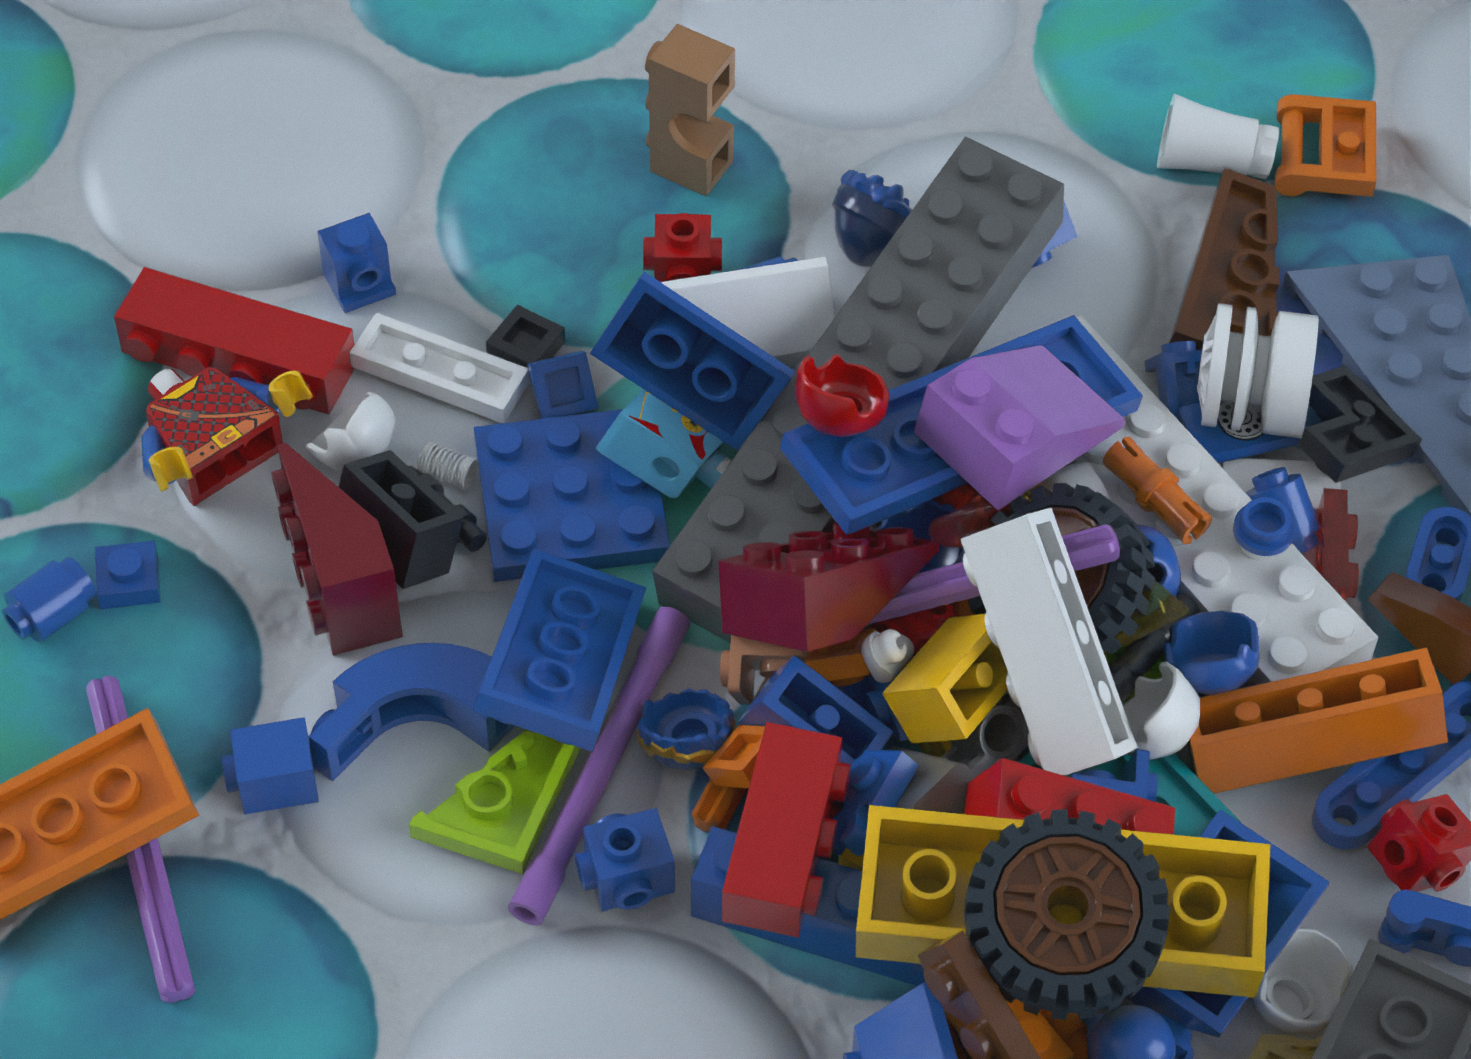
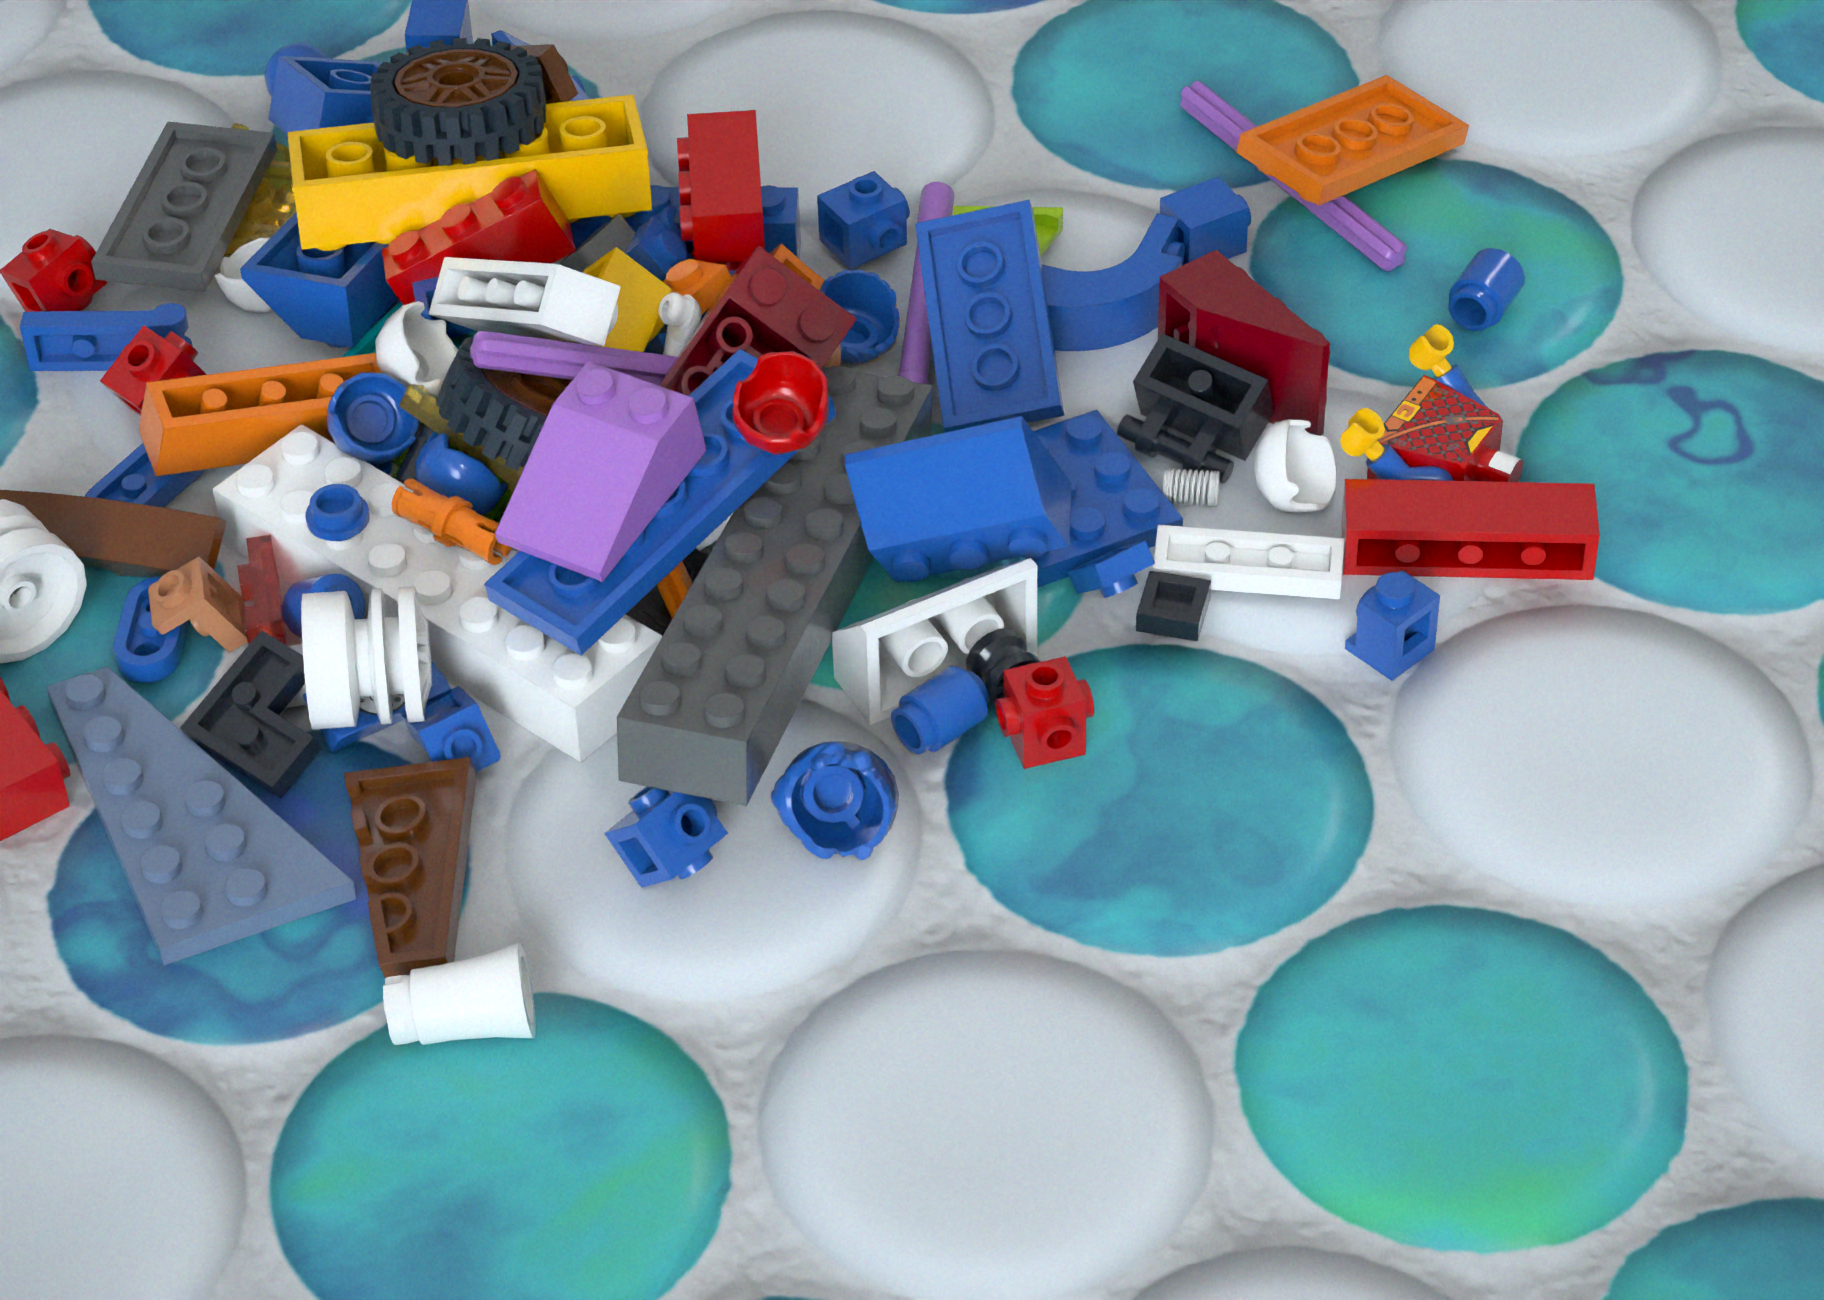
camera: 165 degrees right, 10 degrees down
blue plate [95,540,161,609] -> none
medium nougat arch [645,24,735,196] -> none
orange plate [1275,94,1376,197] -> none
none -> nougat bracket [148,556,250,653]
none -> orange plate [663,259,731,314]

